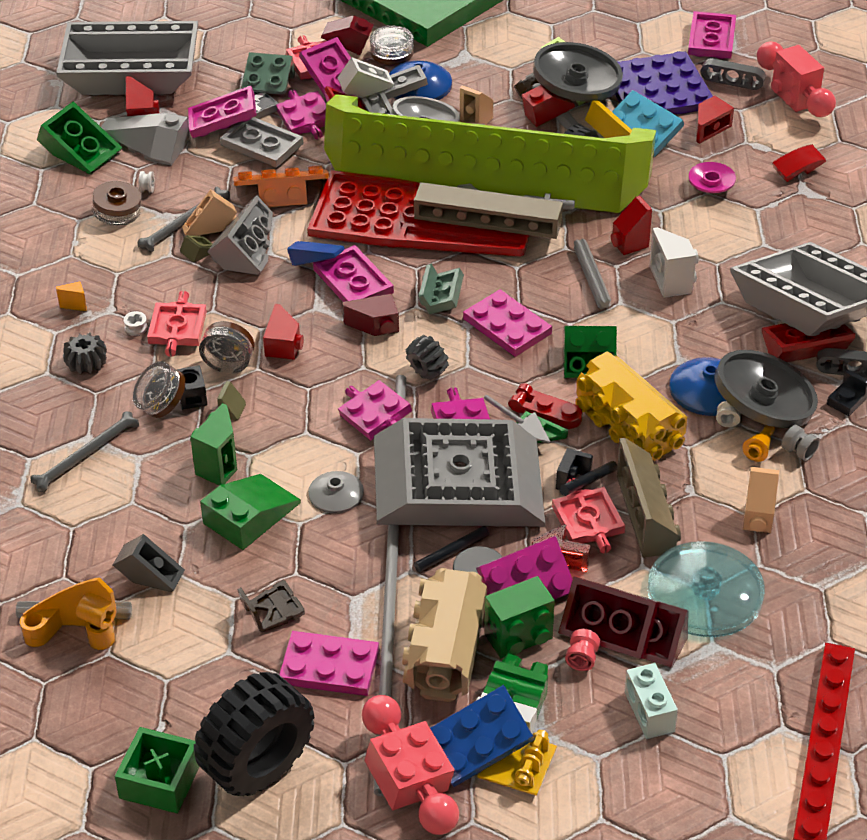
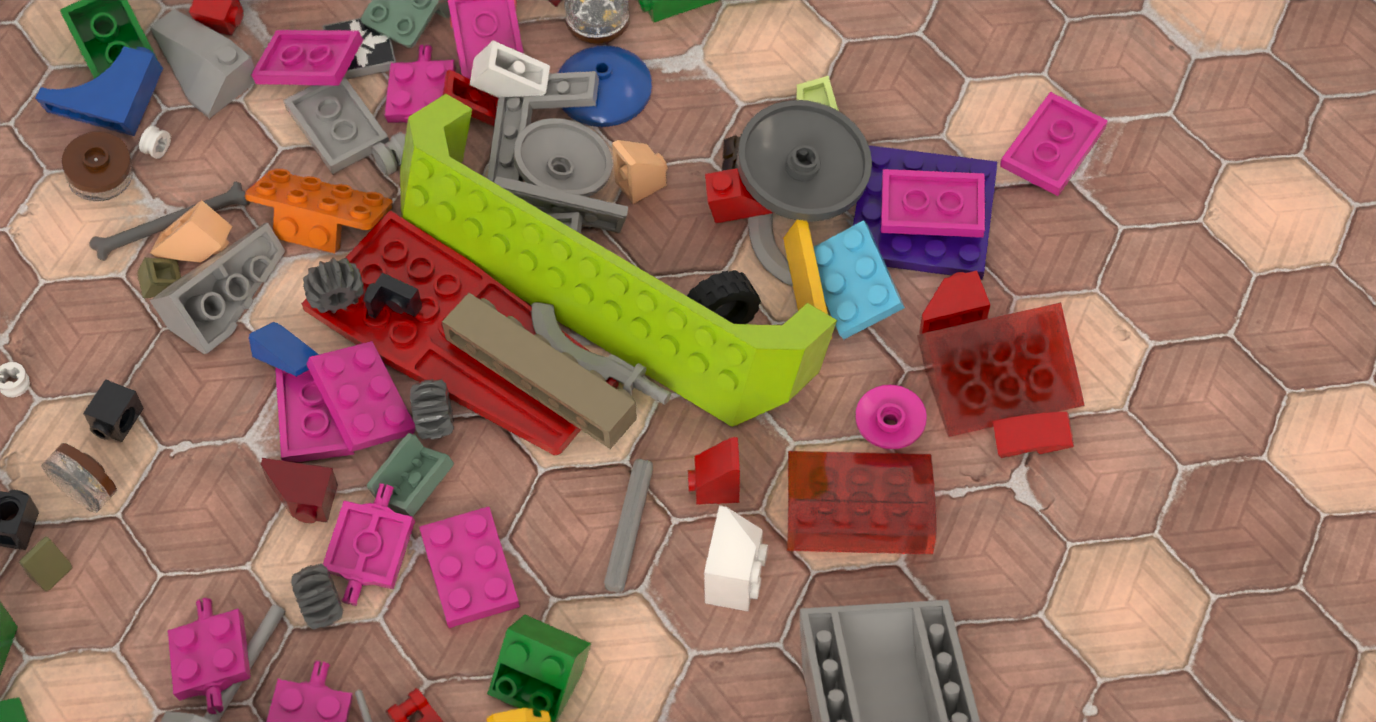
camera: 25 degrees right, 15 degrees up
coral plate [147,291,207,356] -> none
slope [263,304,304,360] -> none
dark grey beam [700,58,766,90] -> none
coral brick [756,41,836,117] -> none
none -> blue arch [35,46,163,136]
none -> black brick [83,379,144,442]
none -> dark grey gear [303,257,364,314]
none -> dark pink plate [306,341,416,452]
none -> dark pink plate [323,483,415,606]
none -> black bracket [364,273,423,318]
none -> light grey wheel [371,132,405,176]
none -> dark grey gear [410,379,454,440]
none -> clear red slope [787,451,937,554]
none -> dark pink plate [881,169,985,237]
none -> clear red slope [917,302,1085,437]

